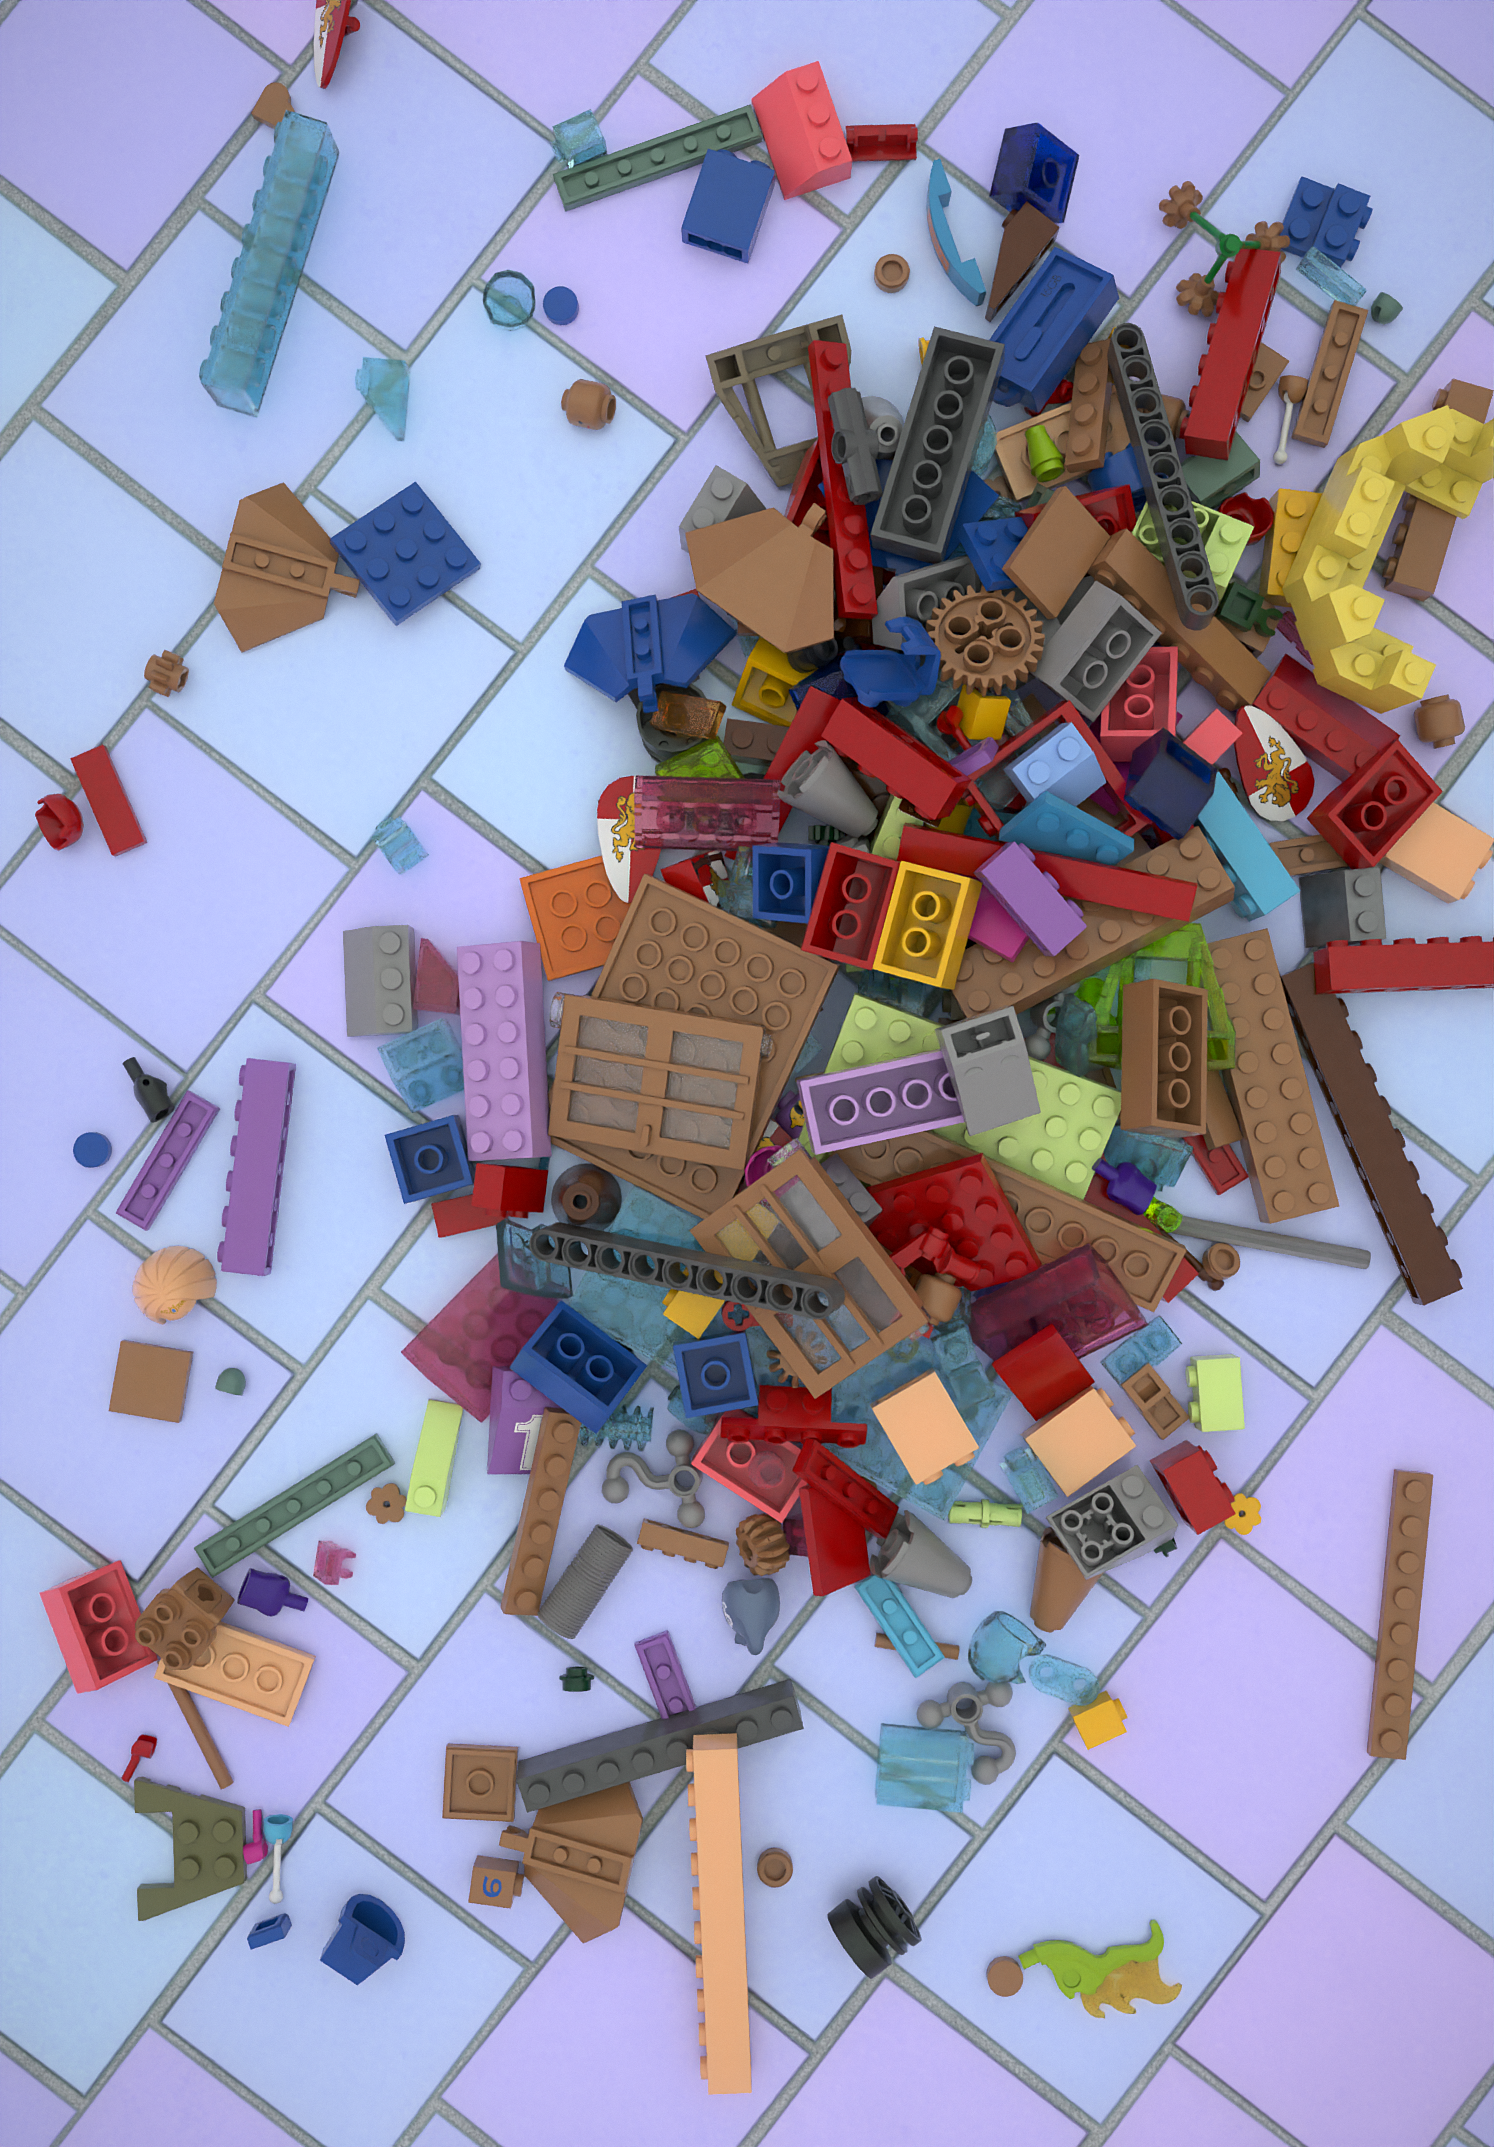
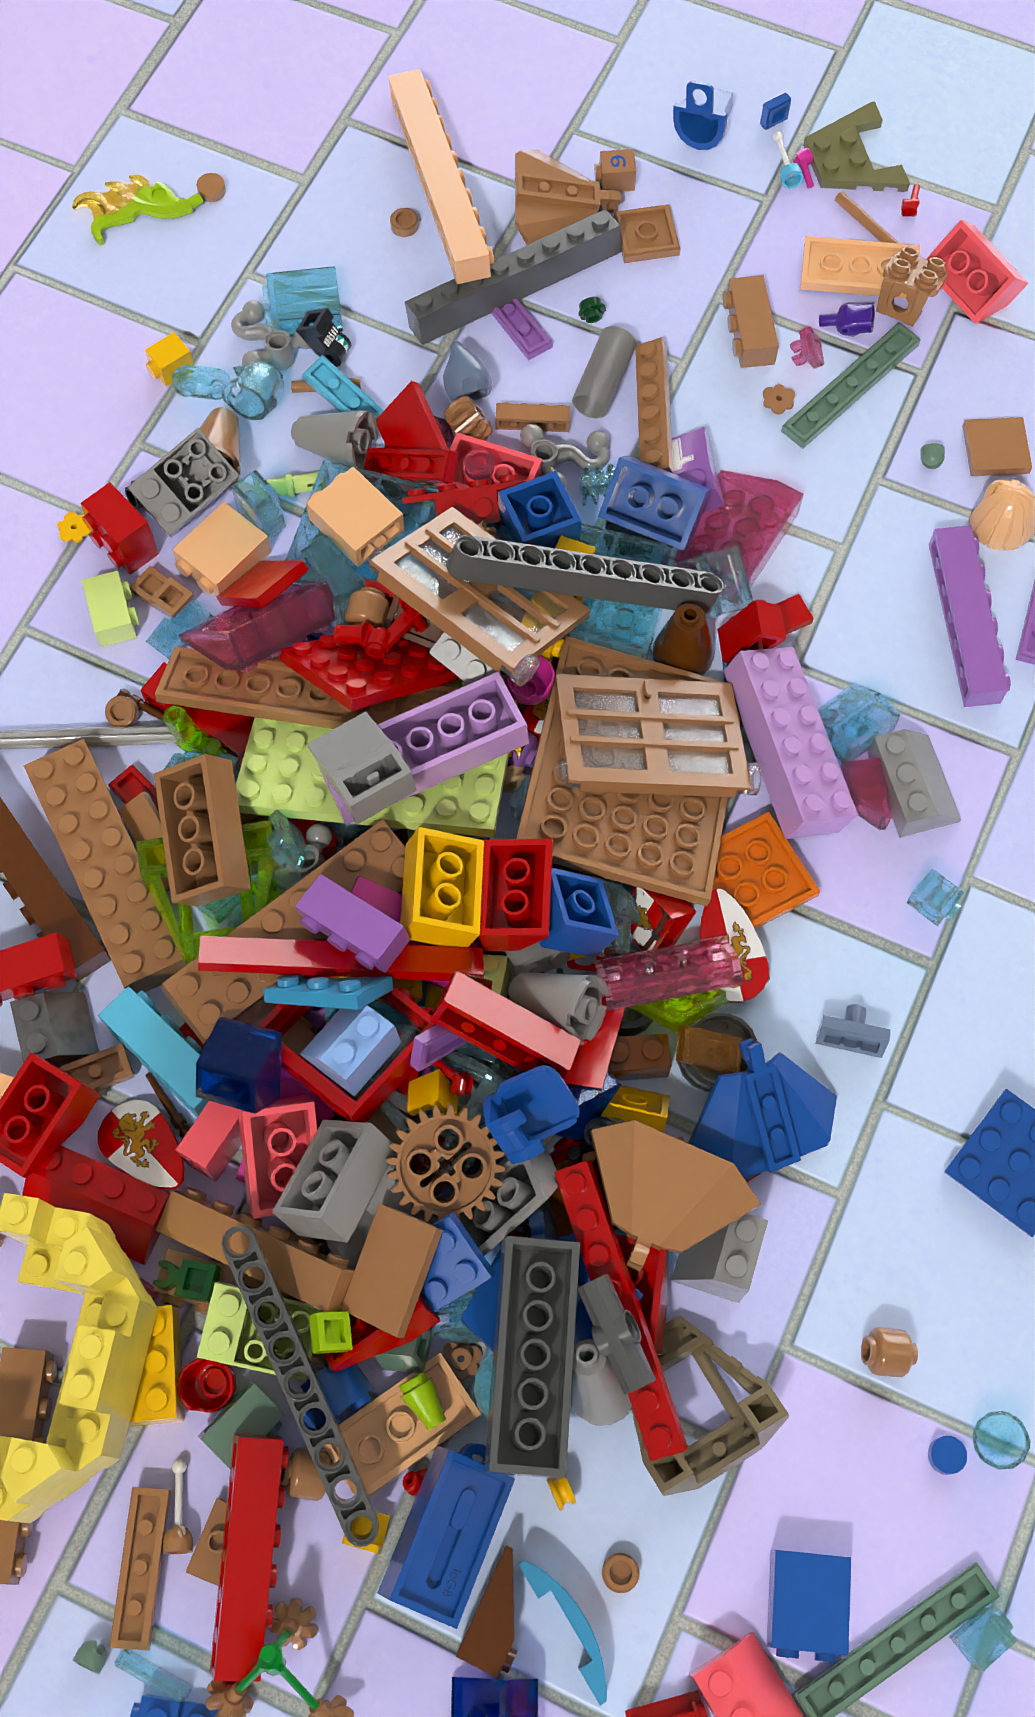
camera: 165 degrees right, 20 degrees down
blue brick [384,1115,475,1204] -> none
yellowish green slope [405,1399,464,1517] -> none
pearl dark grey wheel [827,1876,922,1979] -> none
medium nougat plate [1065,338,1113,473] -> none
dark purple piece [1092,1158,1157,1215] -> none
none -> black leg [296,308,352,367]
none -> lime tile [309,1311,353,1354]
none -> medium nougat brick [723,275,779,368]
none -> sand blue tile [815,1004,891,1058]

